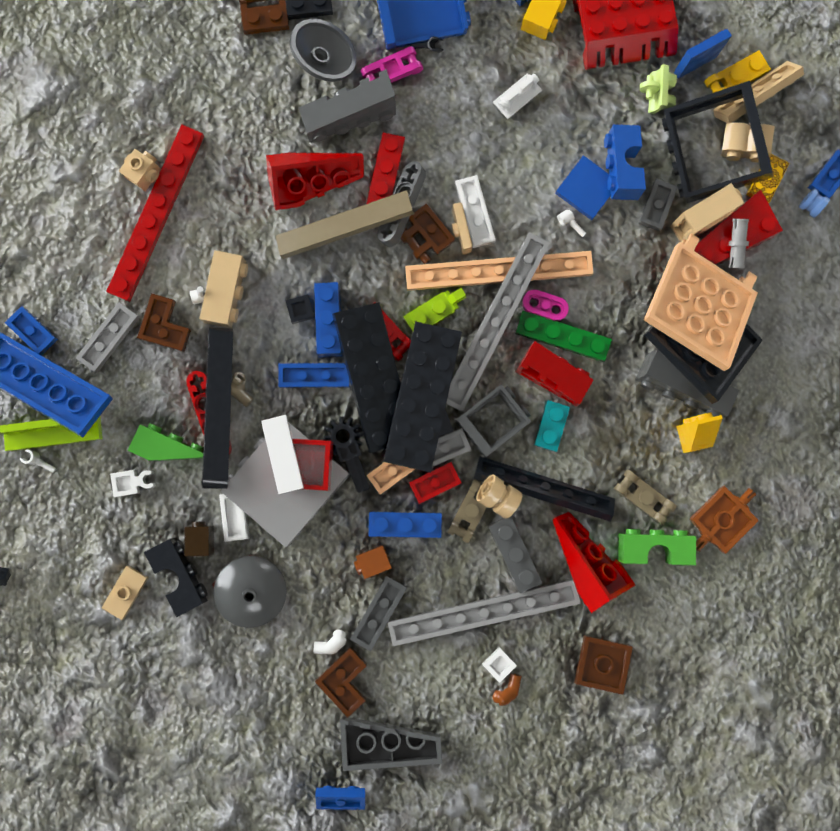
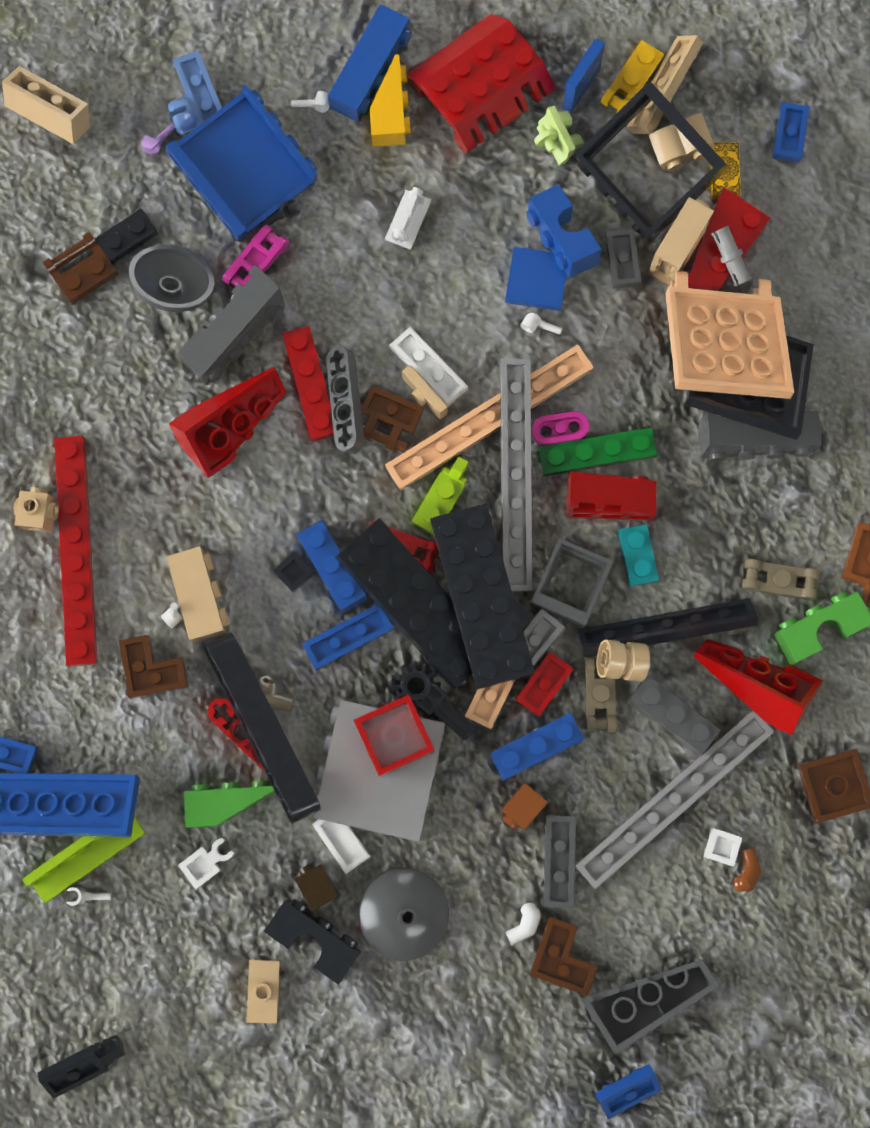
camera: 20 degrees left, 5 degrees down
light grey plate [76,302,140,373] -> none
white tile [261,415,304,494] -> none
dark tan tile [276,190,414,259] -> none
yellow slope [676,412,723,453] -> none
medium blue wheel [799,188,830,218] -> none

